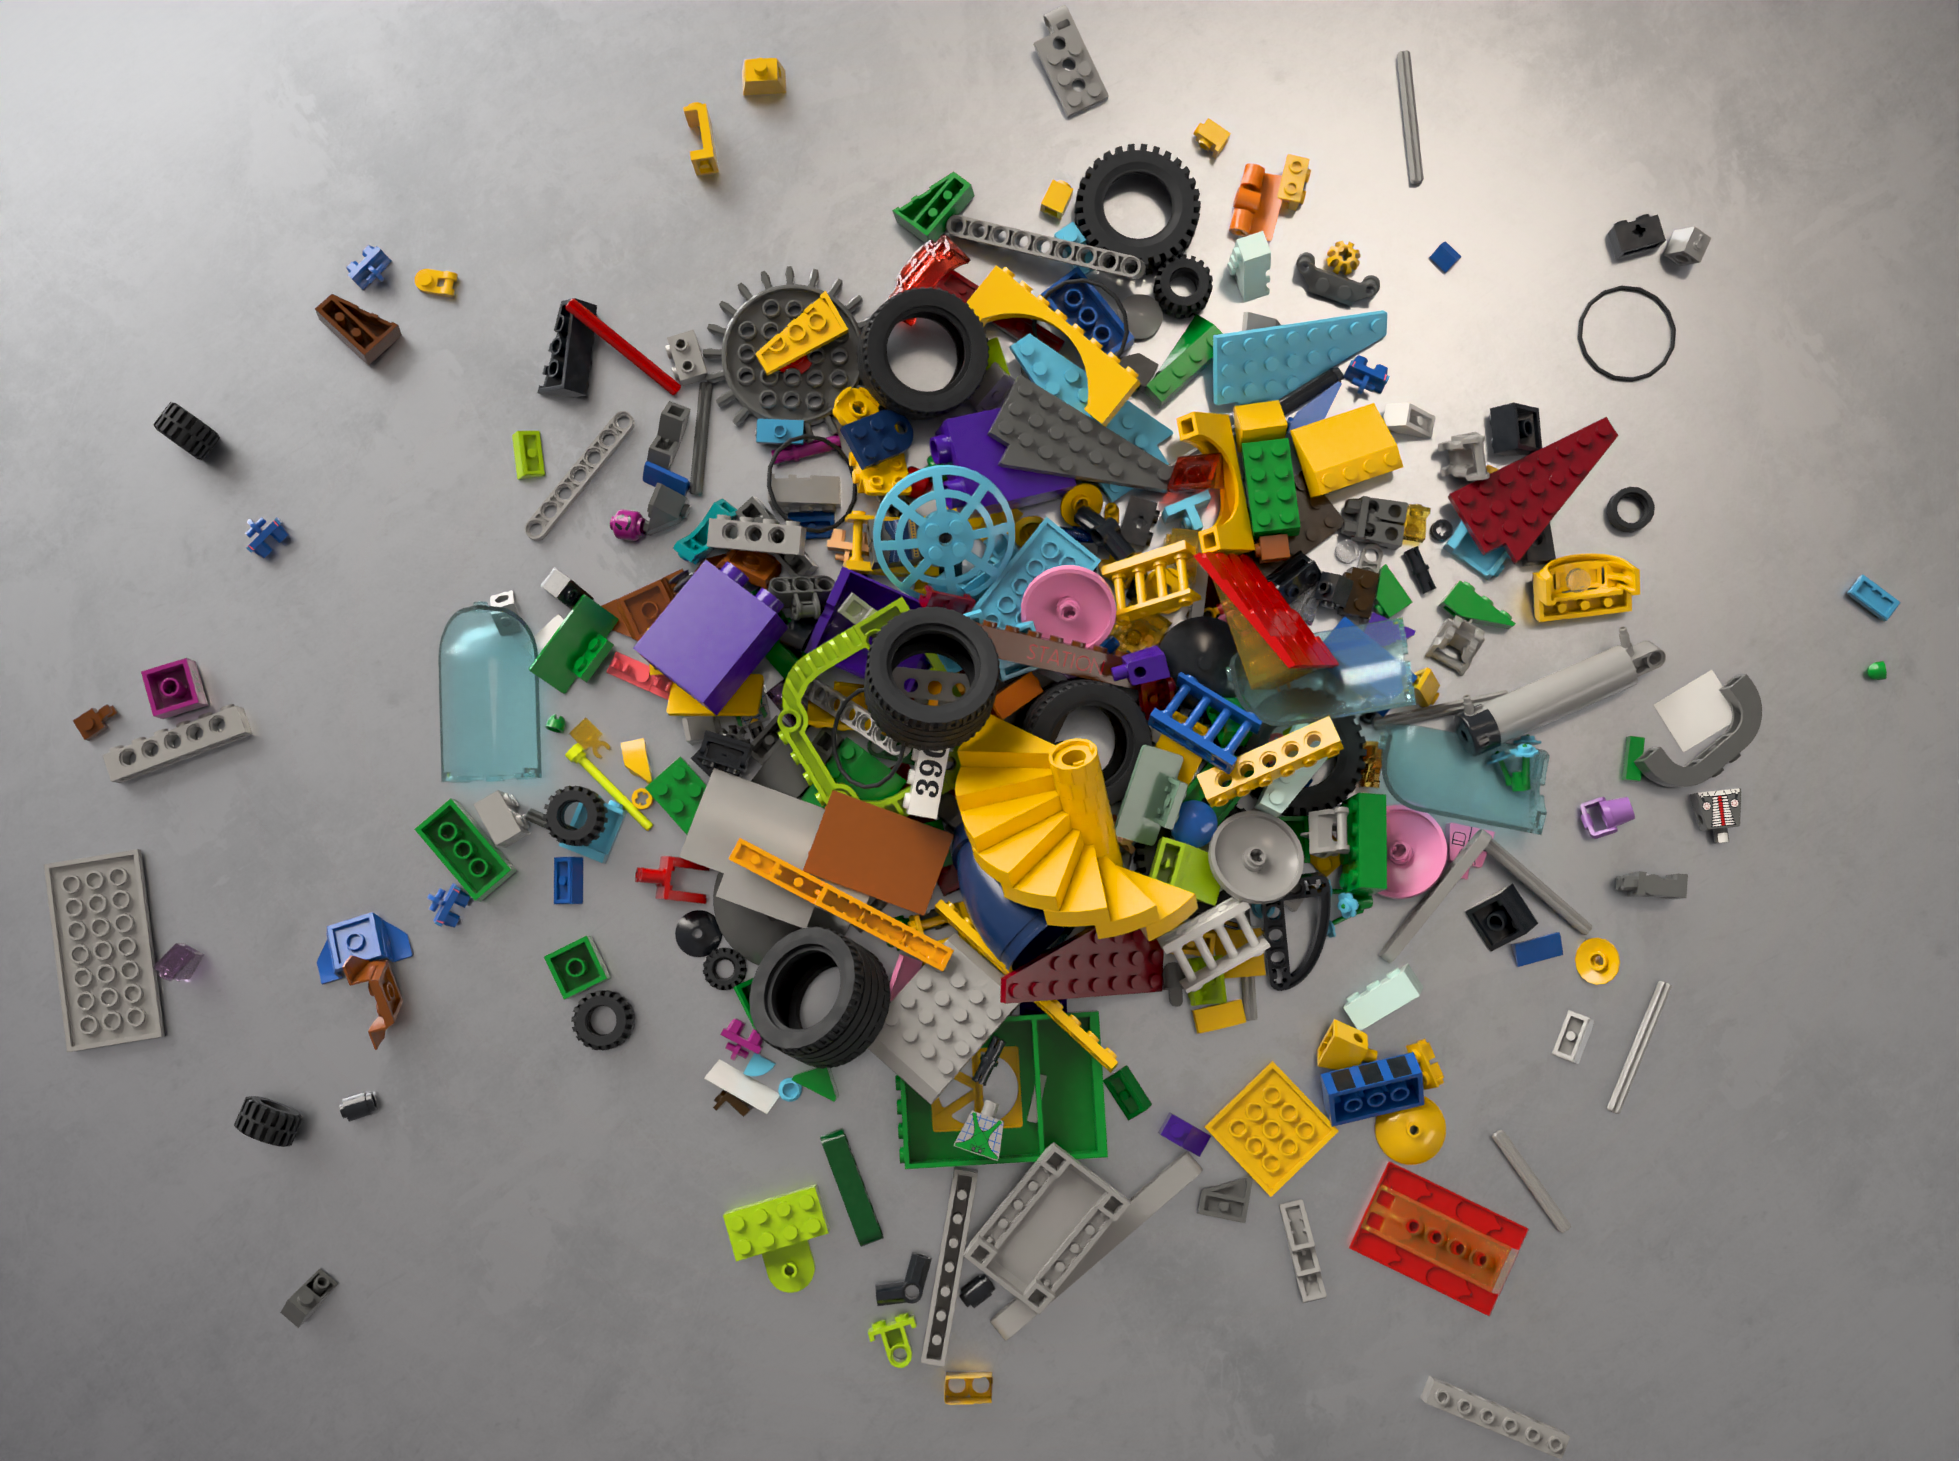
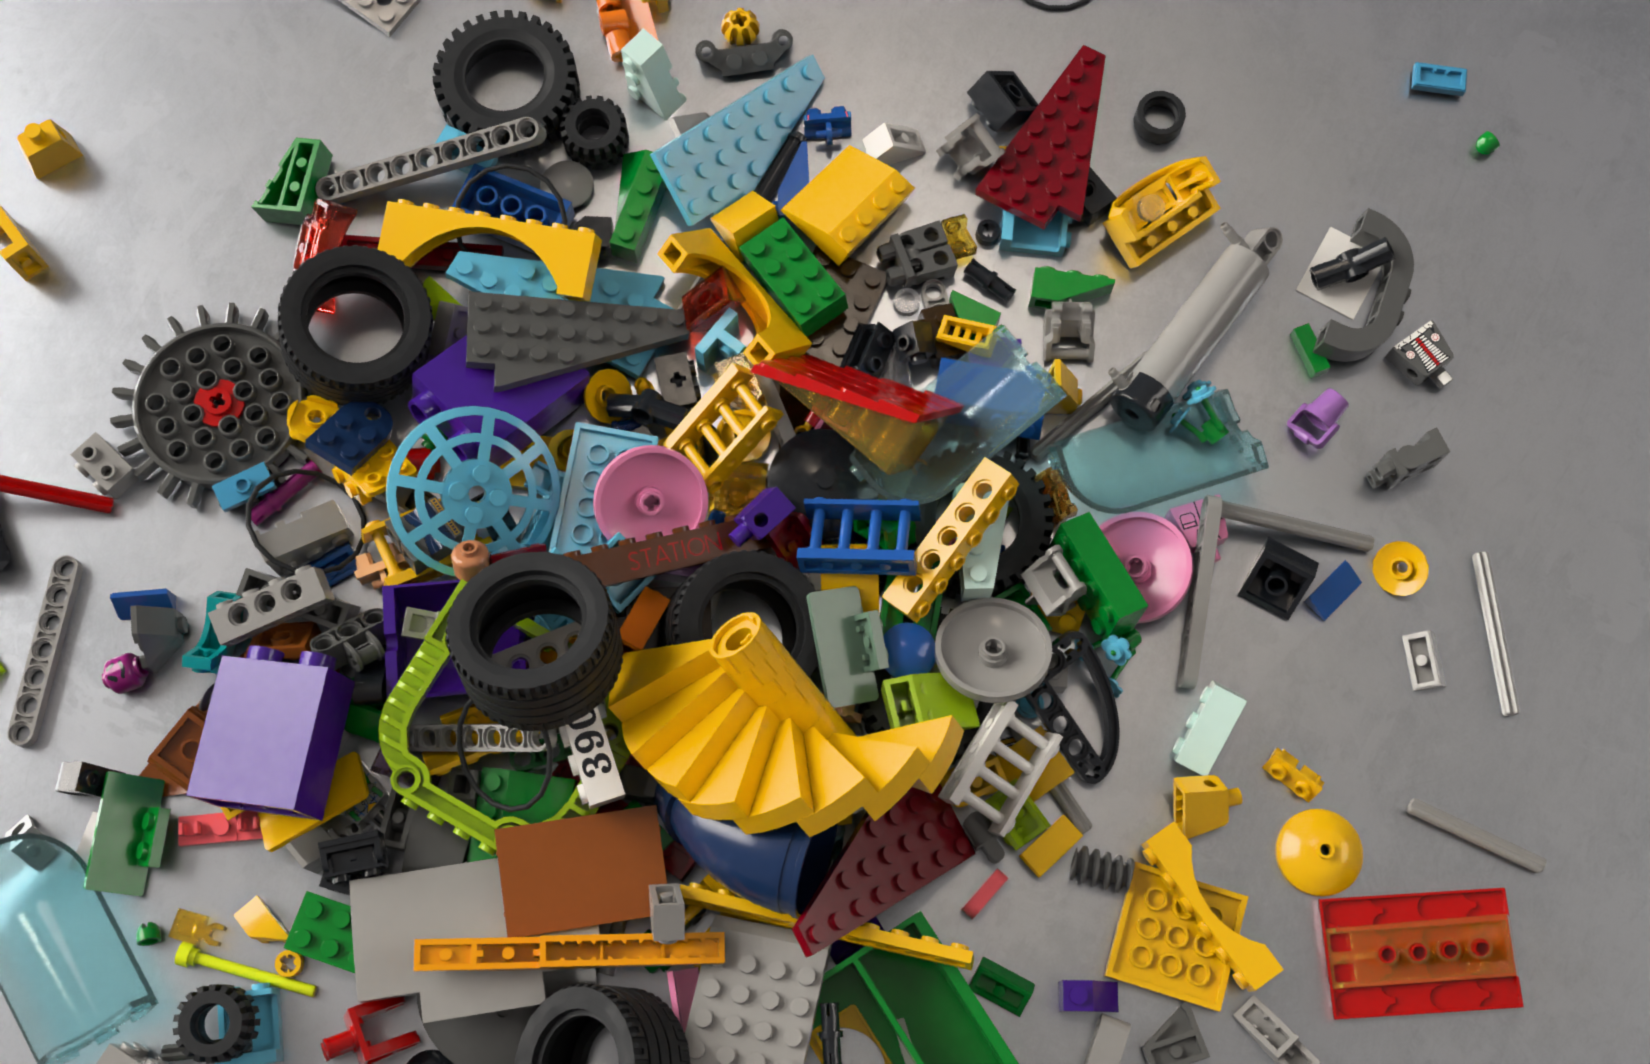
camera: 30 degrees left, 10 degrees down
dark grey brick [647,401,691,470] -> none
dark grey axle [689,382,712,495] -> none
yellow wing [756,291,849,376] -> none
yellow brick [1040,180,1073,220] -> none
dark orange brick [1254,534,1290,564] -> none
blue brick [1321,1052,1424,1127] -> none
none -> nougat head [451,540,490,582]
none -> light grey slope [649,883,685,944]
none -> yellow slope [936,315,998,358]
none -> coral beam [961,868,1008,919]
none -> dark grey piece [1069,845,1135,893]
none -> yellow arch [1141,821,1284,992]
none -> black piece [1309,237,1396,291]

